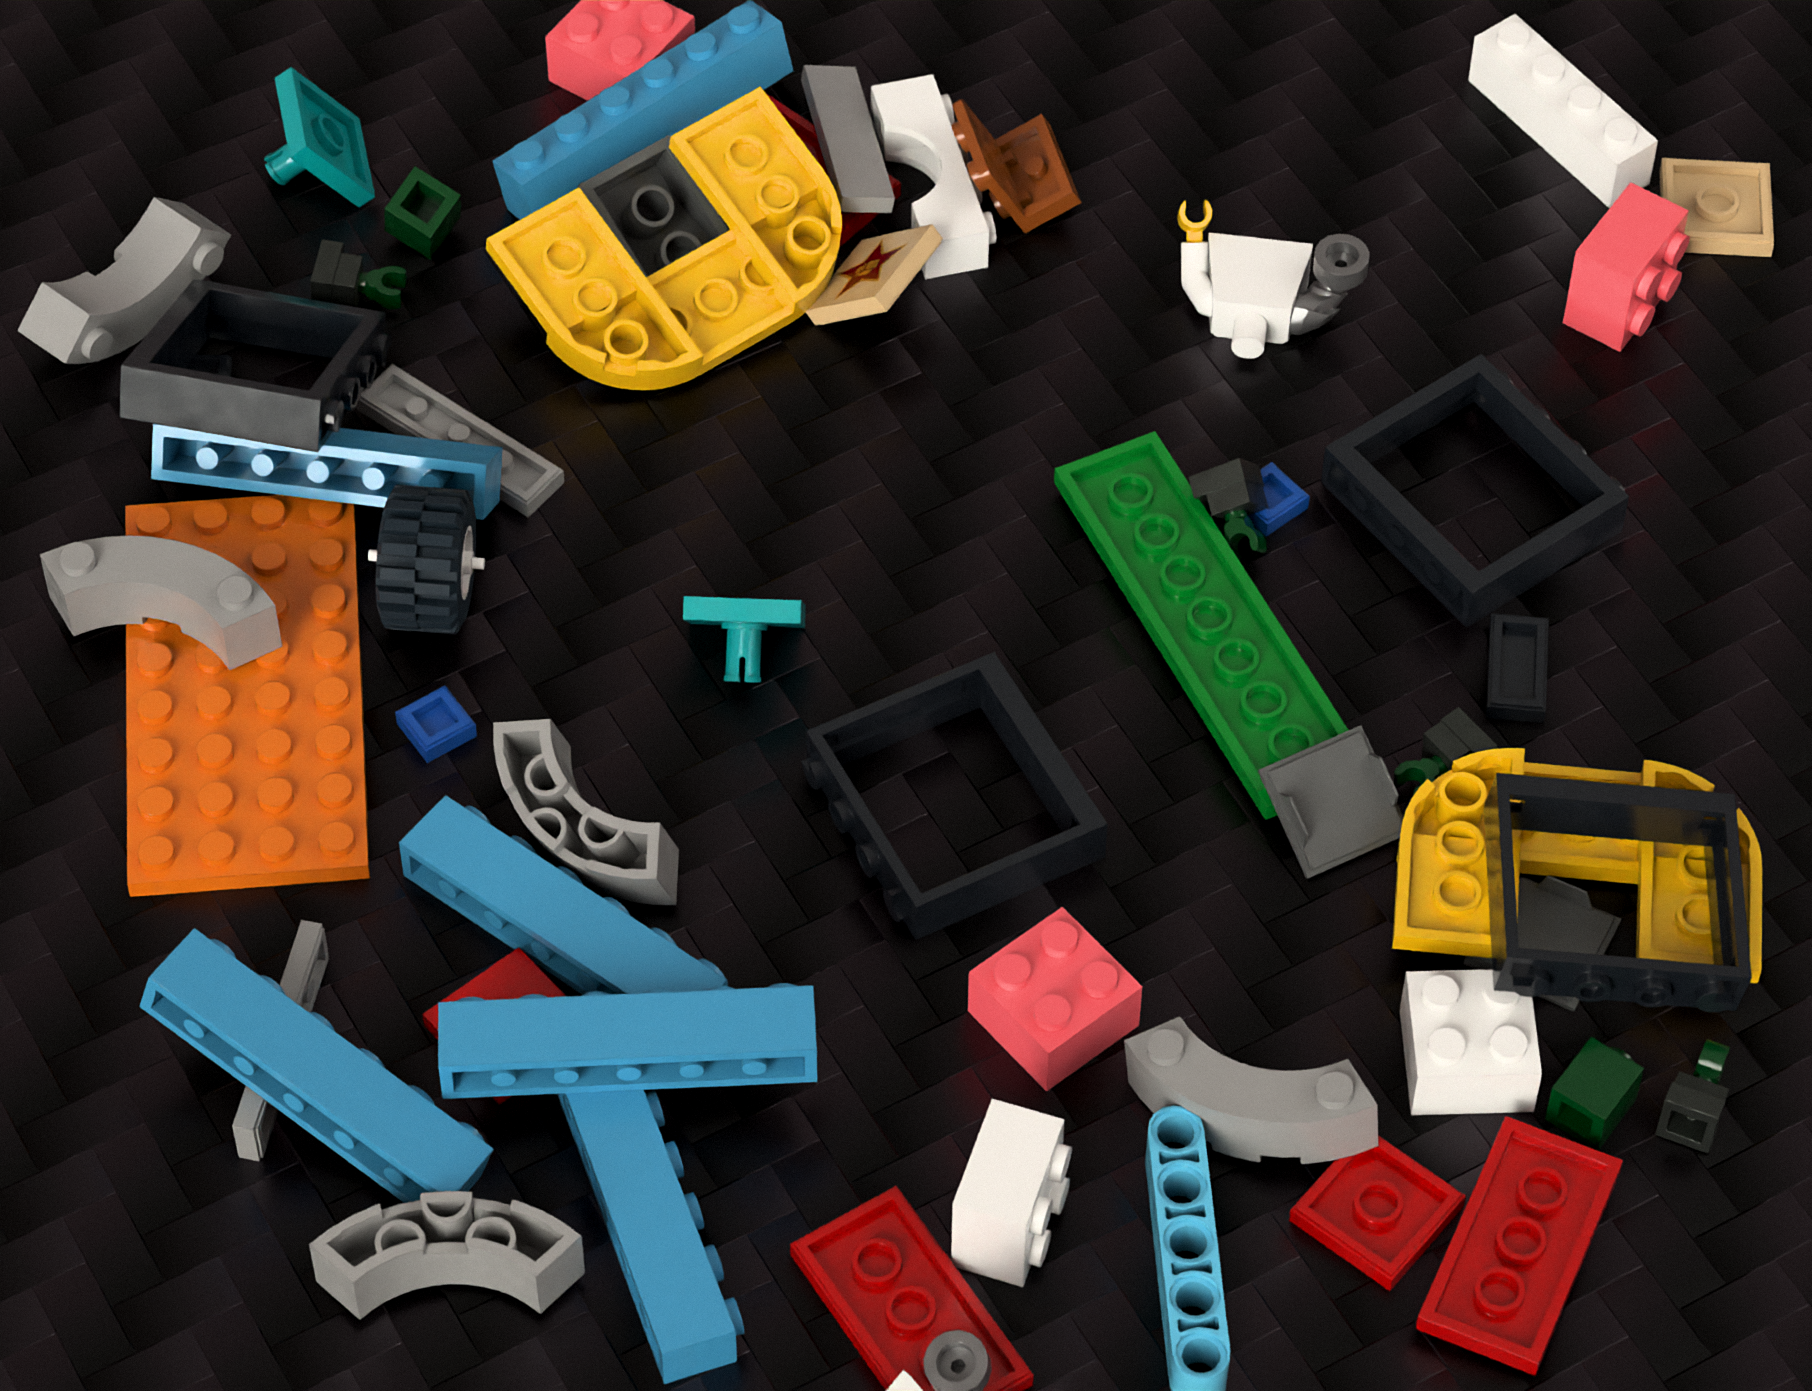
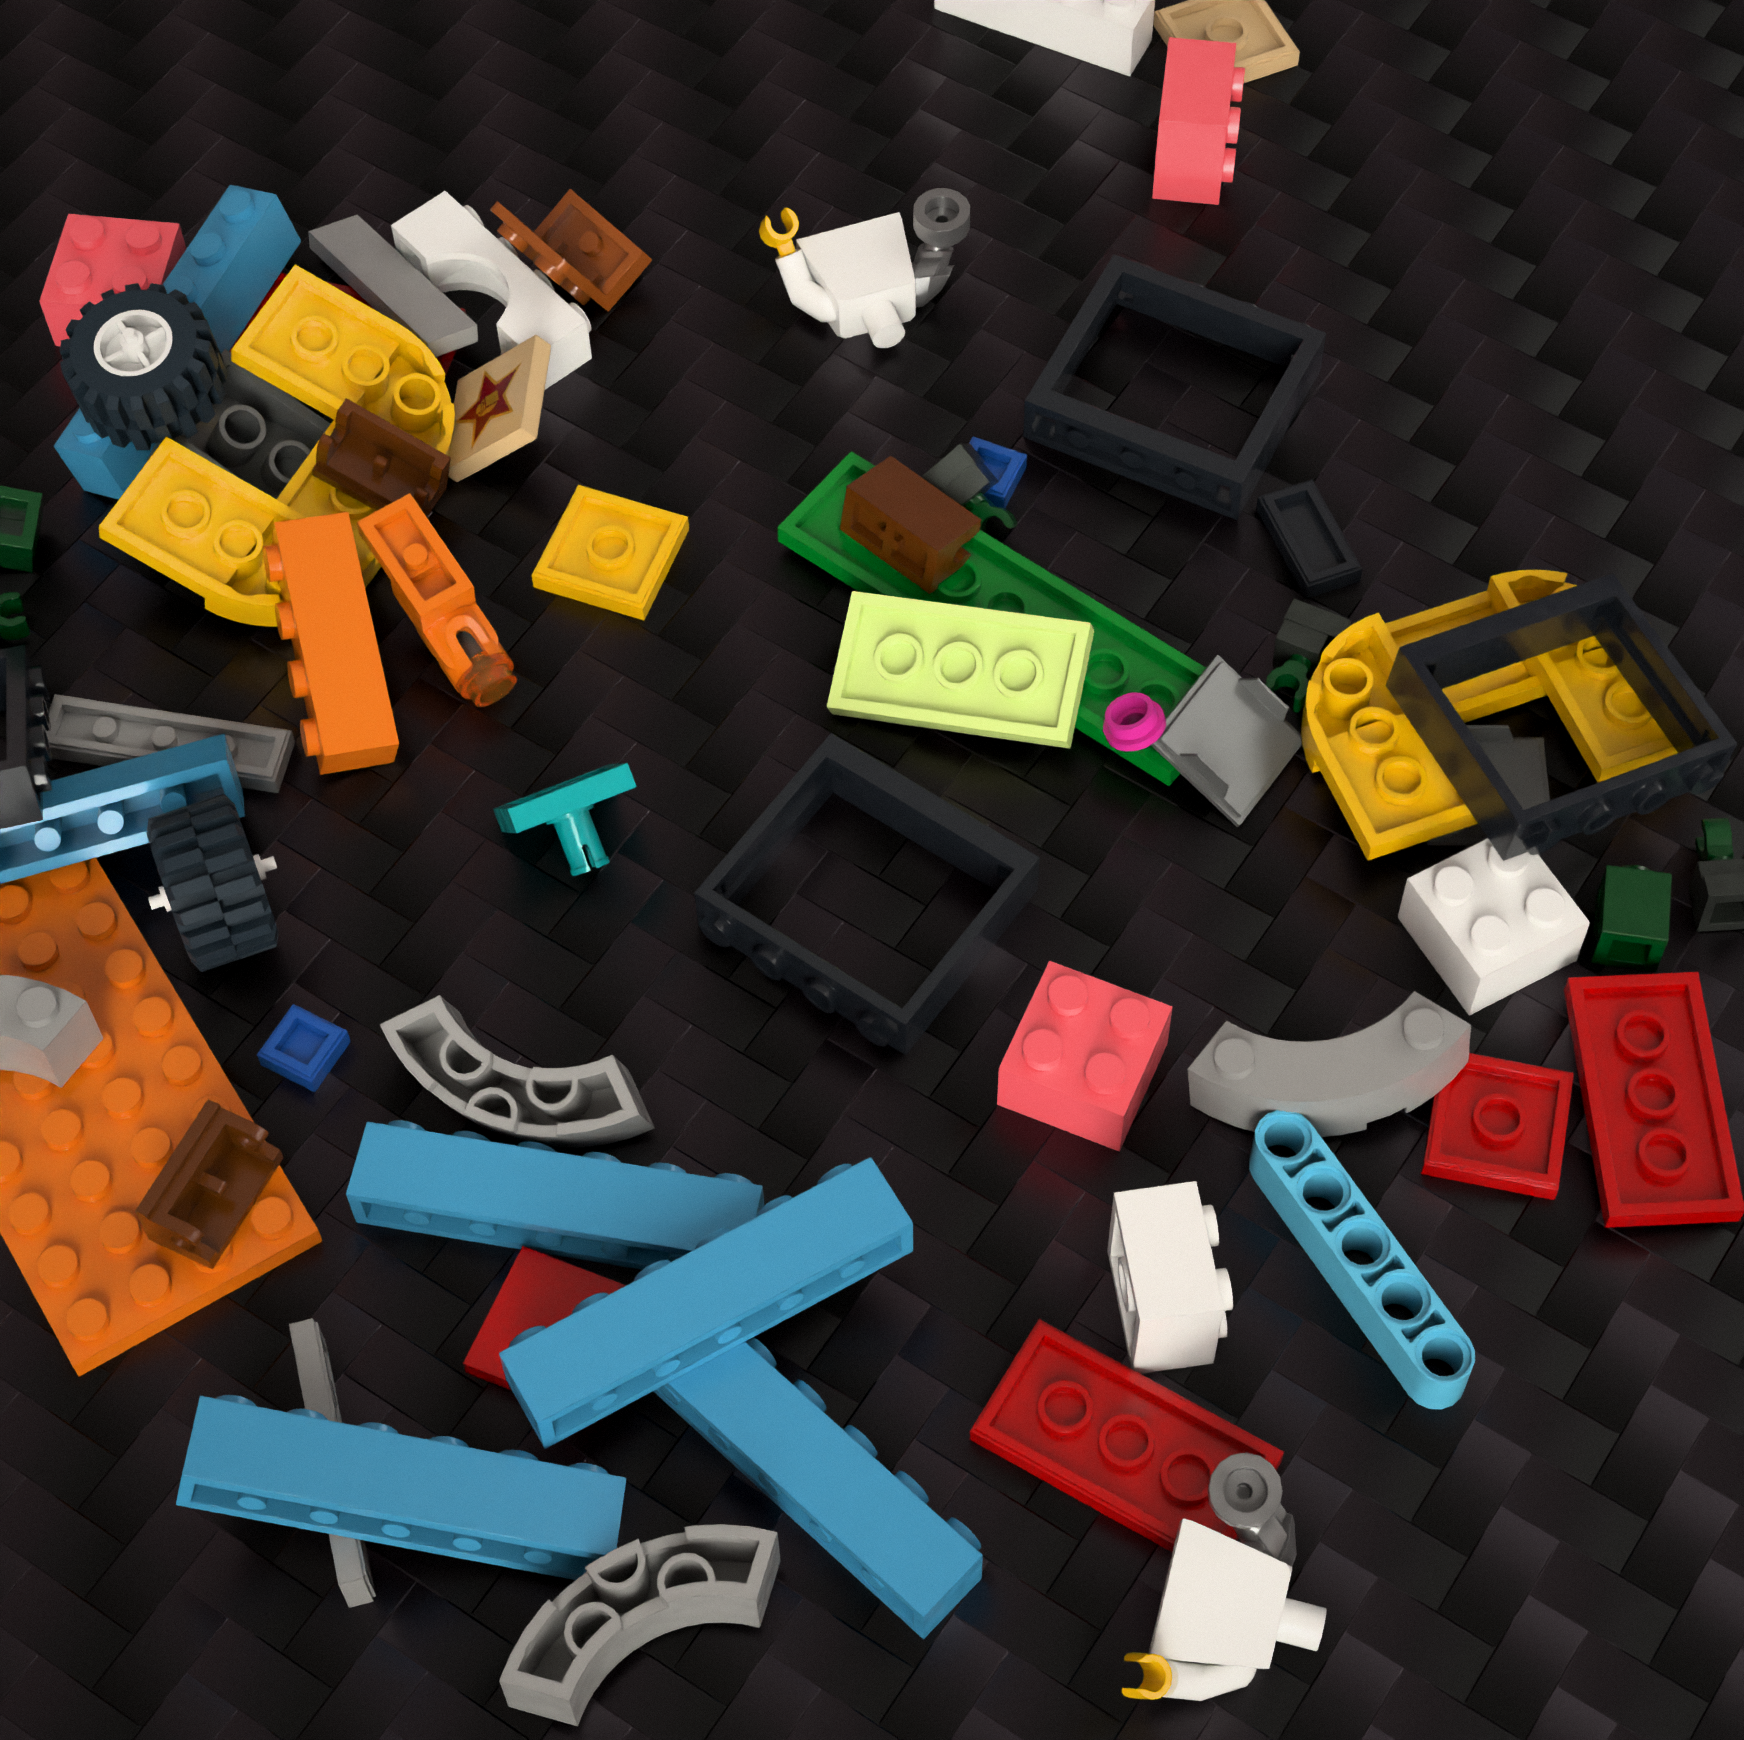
camera: 25 degrees left, 5 degrees up
none -> black wheel [59,283,227,450]
none -> reddish brown hinge [135,1099,283,1269]
none -> orange brick [263,512,399,775]
none -> reddish brown hinge [312,398,451,517]
none -> orange plate [357,493,517,707]
none -> yellow tile [532,485,689,621]
none -> yellowish green plate [827,591,1094,749]
none -> reddish brown hinge [840,455,982,594]
none -> dark pink plate [1103,693,1166,751]

